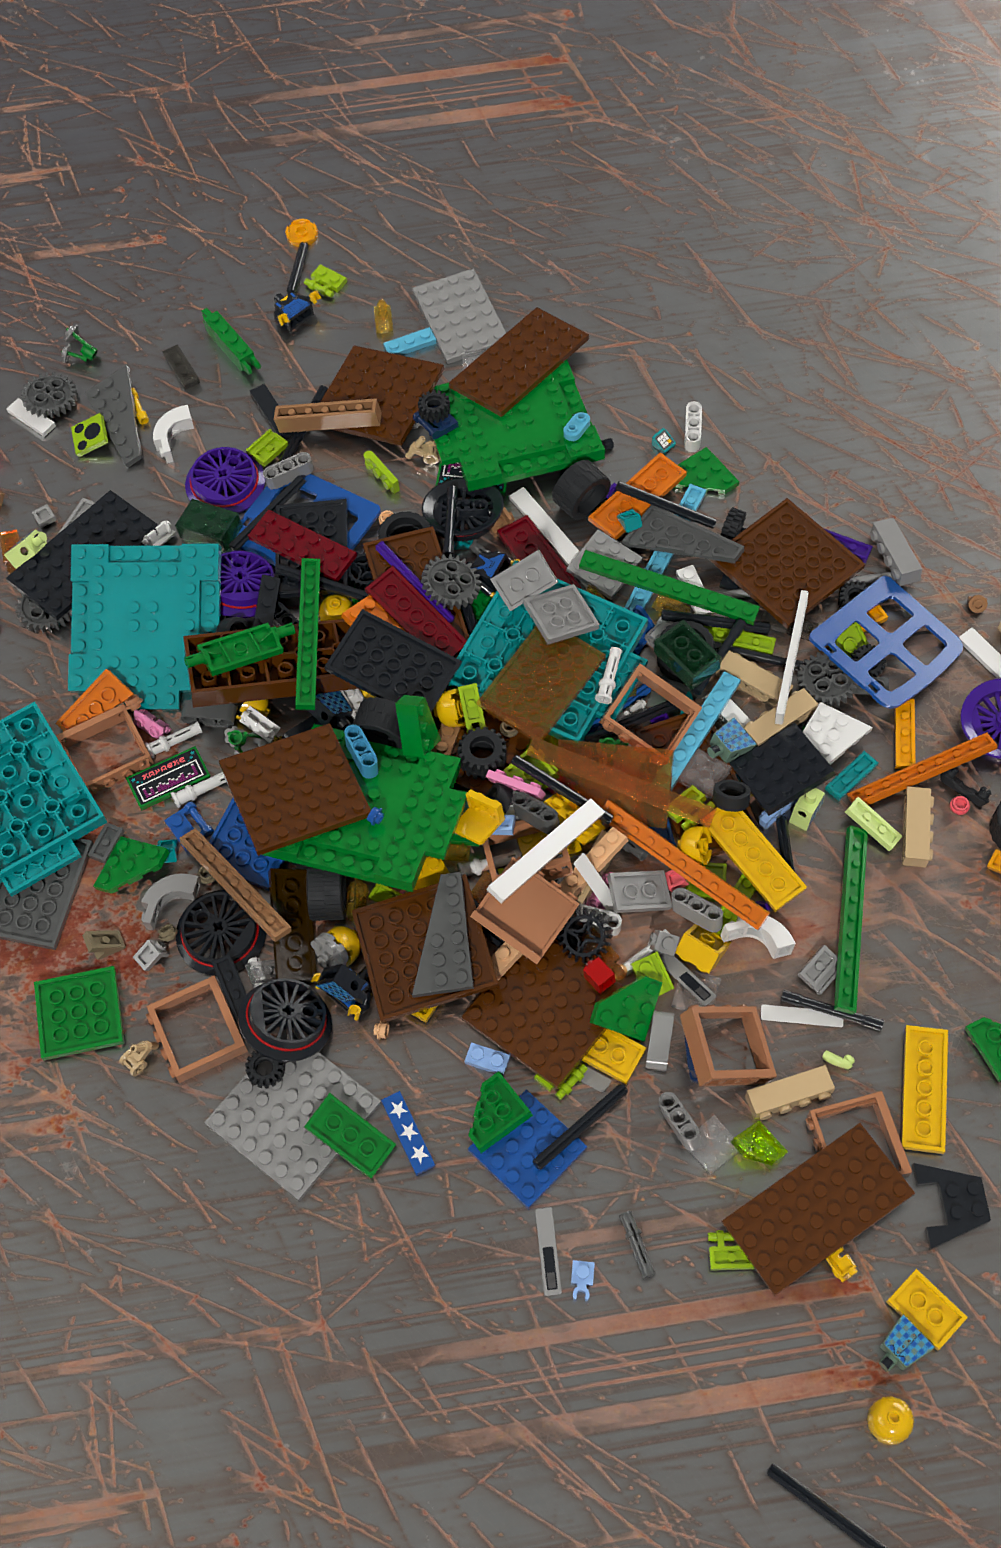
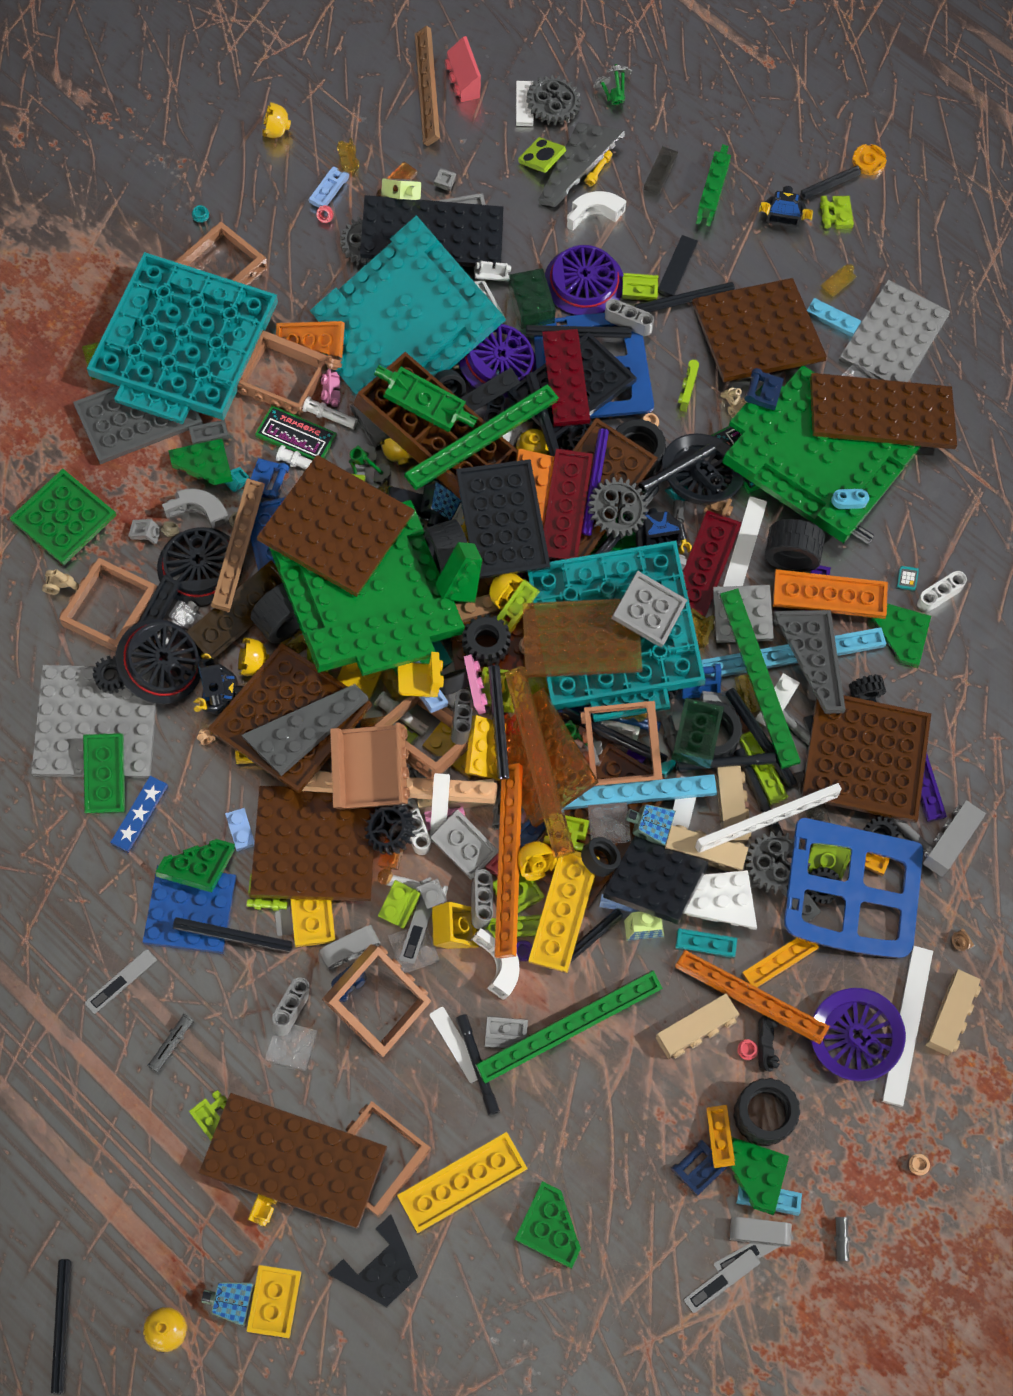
camera: 45 degrees right, 5 degrees up
dark tan slope [82,930,126,960] -> none
white hinge [239,706,281,743] -> none
medium nougat brick [274,399,382,433] -> none
light grey plate [311,933,349,967] -> none
dark azure beam [344,725,378,779] -> none
blue plate [367,807,384,825] -> none
black tyre [418,390,450,423] -> none
white tile [487,799,605,904] -> none
light grey plate [490,549,559,611] -> none
light blue plate [571,1260,595,1301] -> none
red brick [583,957,616,995] -> none
green plate [589,976,663,1042] -> none
white pin [595,647,622,704] -> none
black axle [615,481,716,529] -> none
teal slope [617,509,642,533] -> none
clear neon green plate [730,1120,788,1165] -> none
tan brick [745,1065,835,1120] -> none
yellowish green arm [822,1050,855,1070] -> none
yellowish green plate [845,797,902,851] -> none

